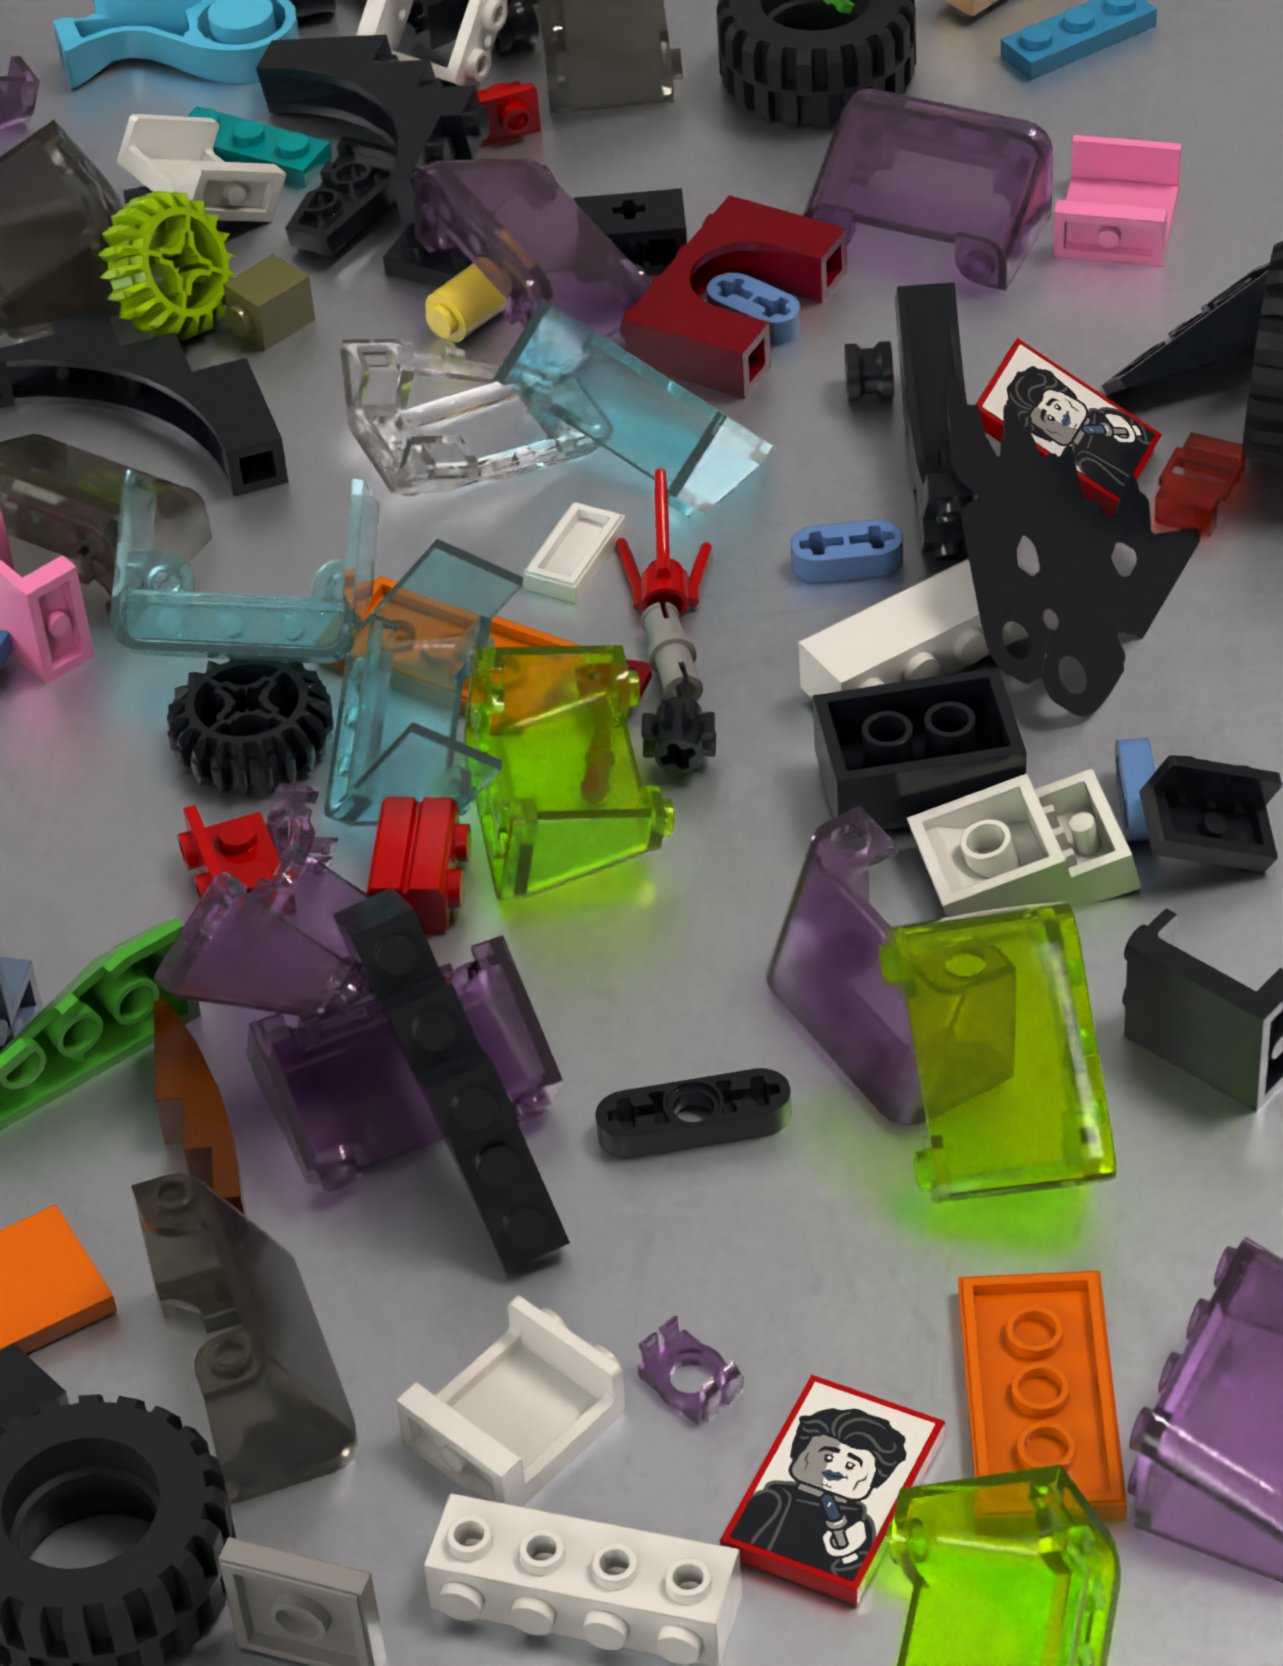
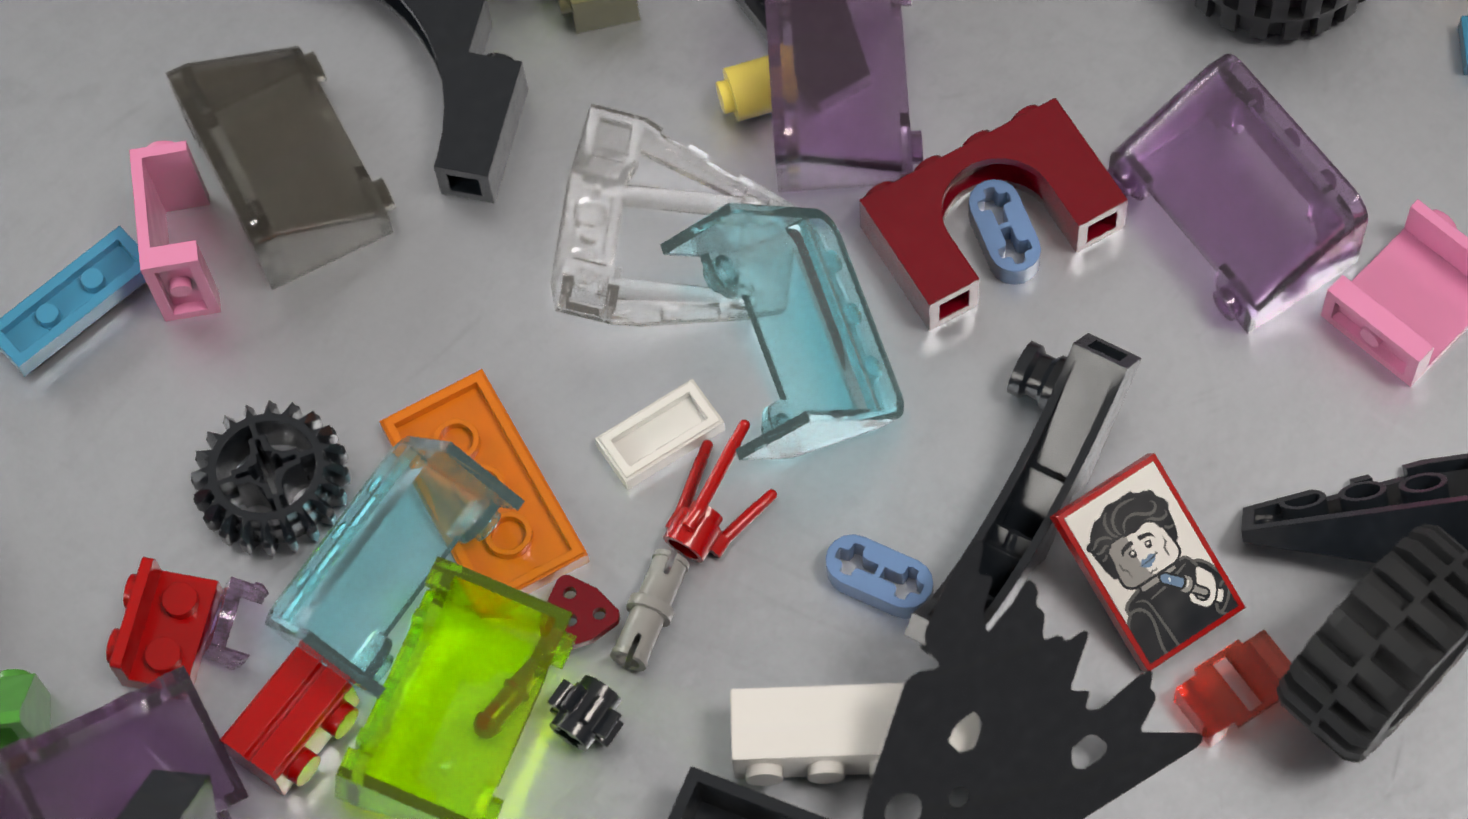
camera: 35 degrees right, 20 degrees up
clear light blue windscreen [110,470,380,664] -> none
black brick [573,188,687,281] -> none

